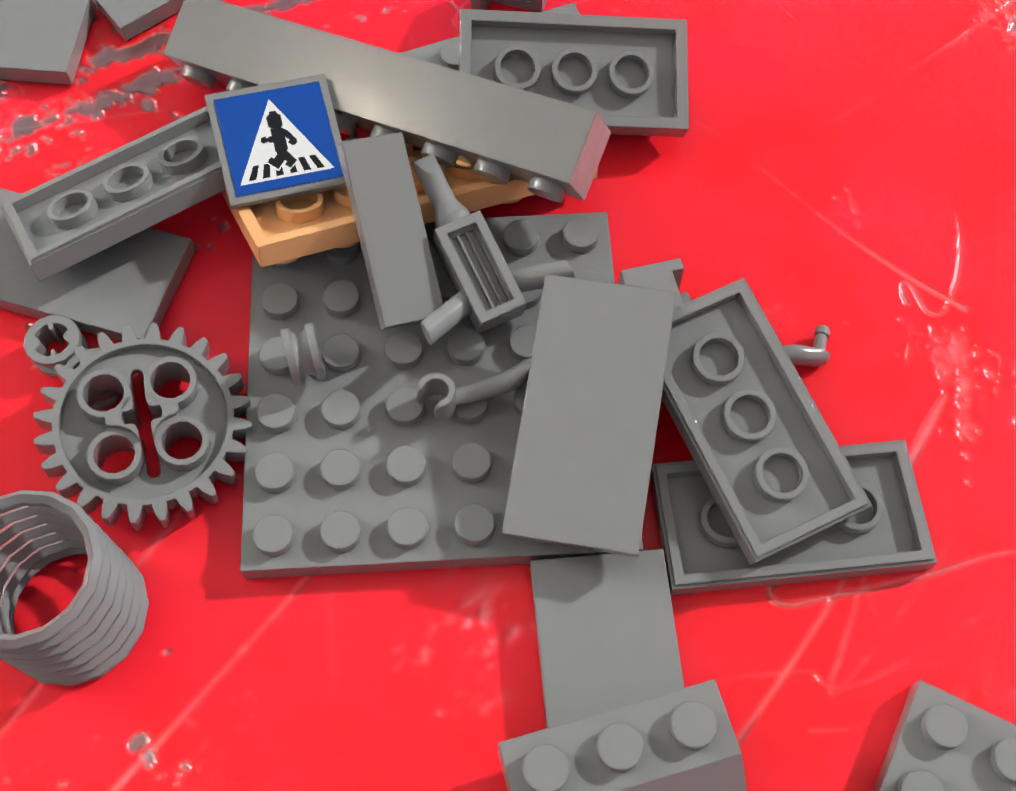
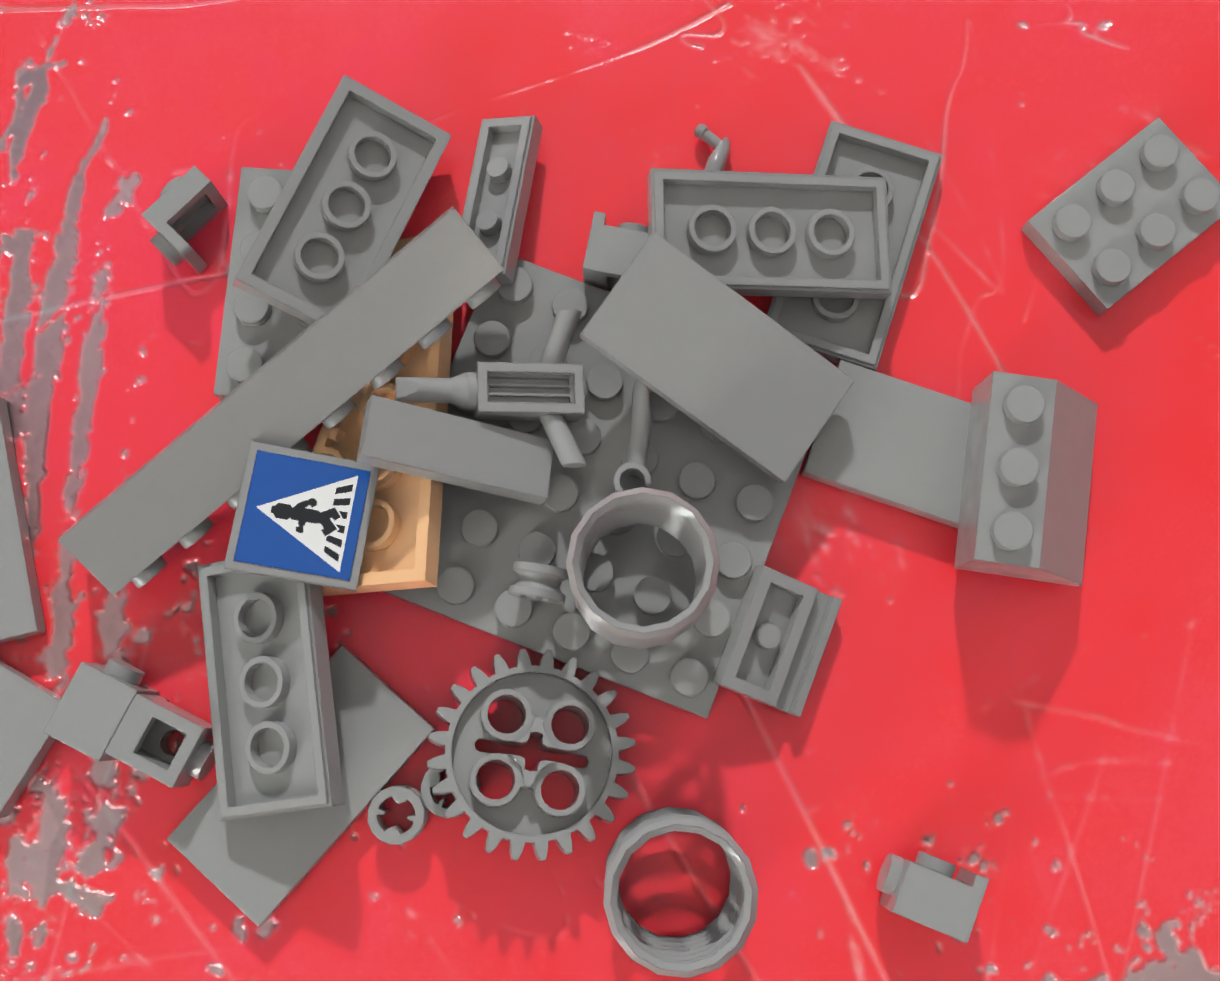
camera: 65 degrees left, 15 degrees up
none -> light grey brick [43,657,159,761]
none -> light grey brick [104,693,215,788]
none -> light grey tile [462,115,543,284]
none -> light grey piece [566,487,720,649]
none -> light grey plate [712,566,842,717]

